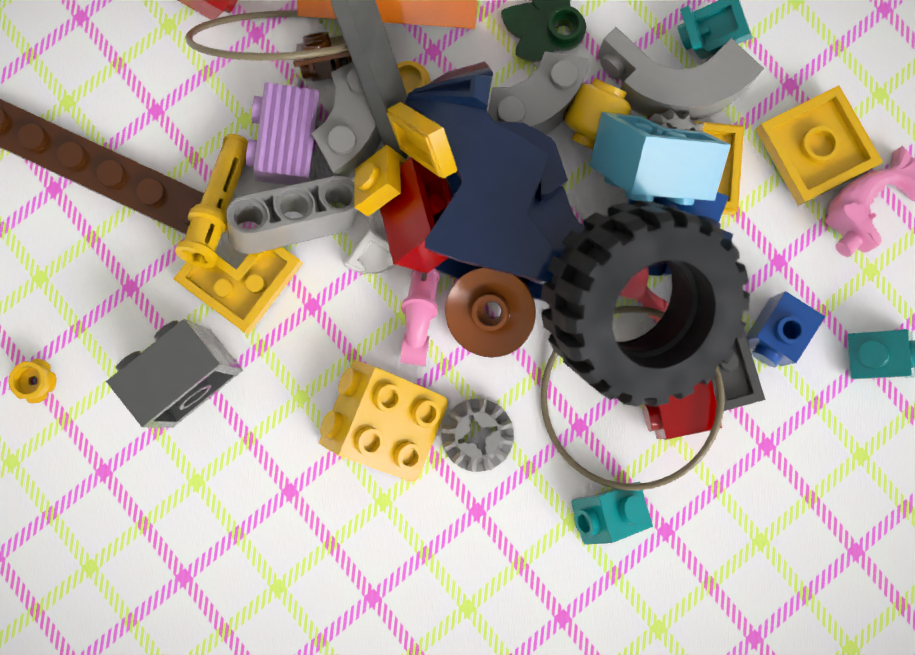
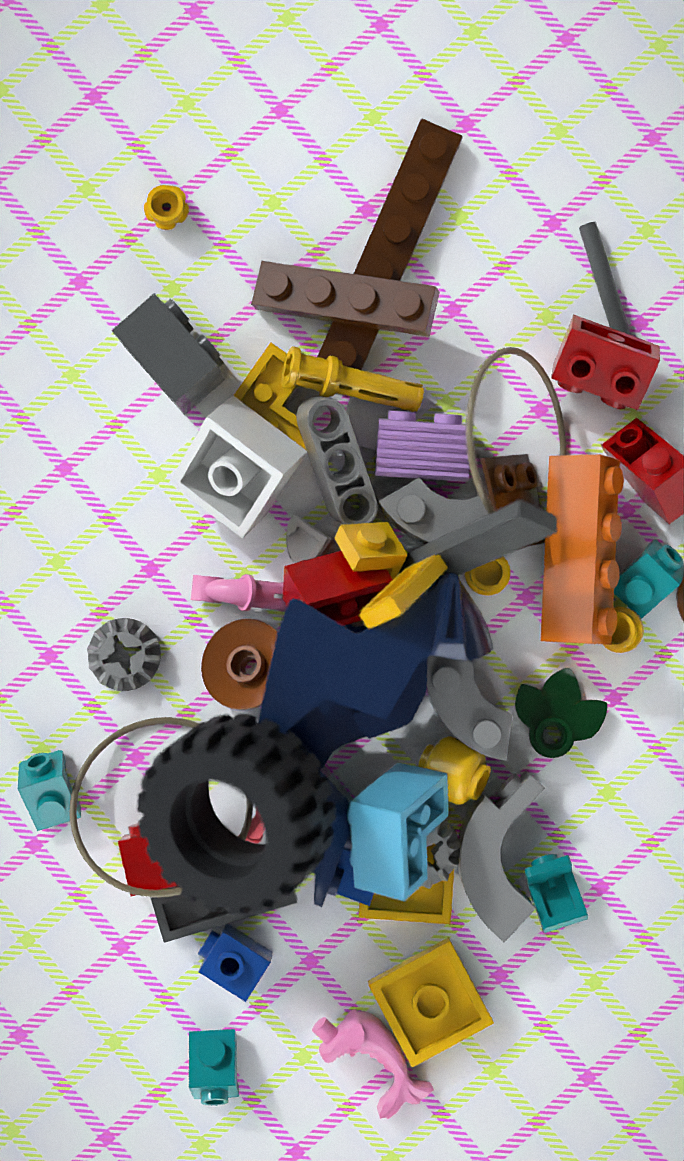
camera: 85 degrees right, 5 degrees up
yellow bracket [318,359,448,482] -> none
none -> white brick [169,395,307,539]
none -> reddish brown plate [251,261,440,337]

